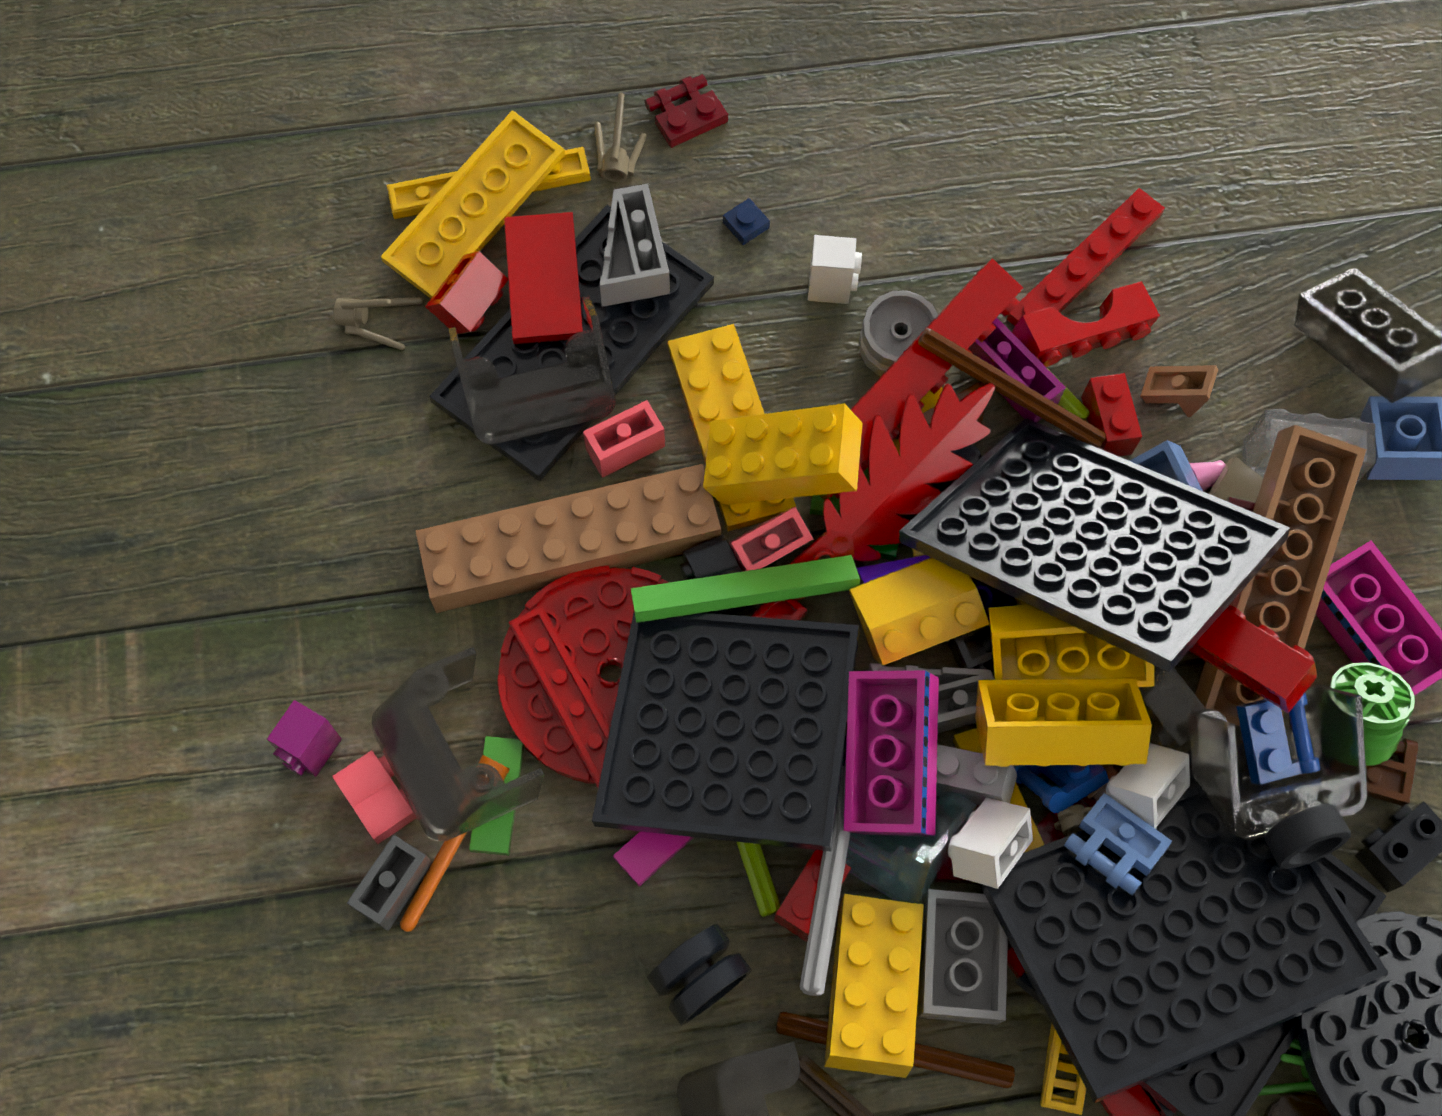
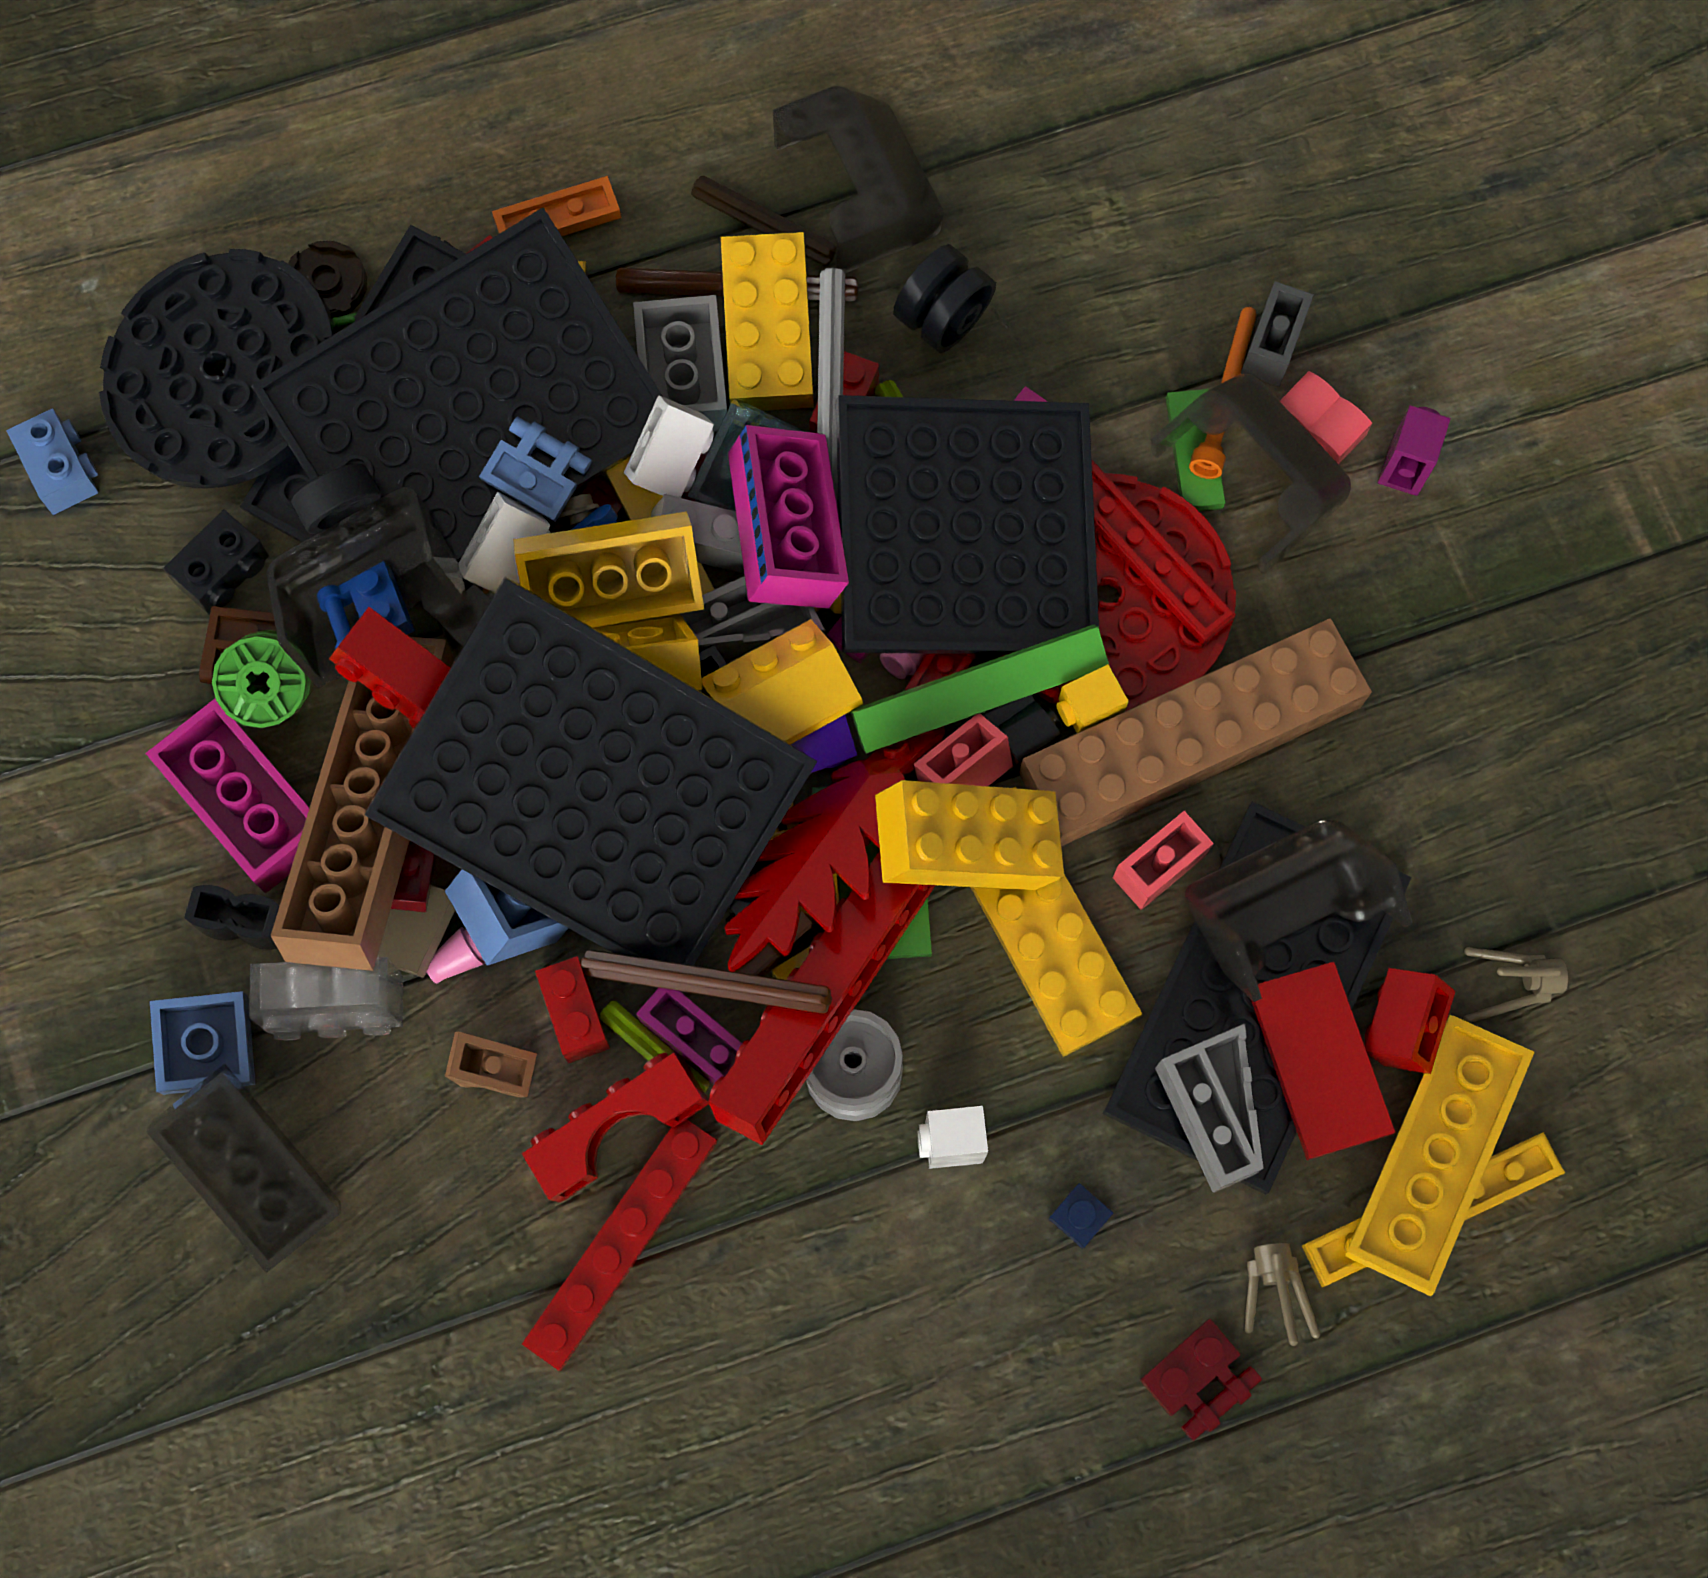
camera: 170 degrees right, 5 degrees up
none -> black brick [184,885,280,950]
none -> yellow brick [1056,664,1129,734]

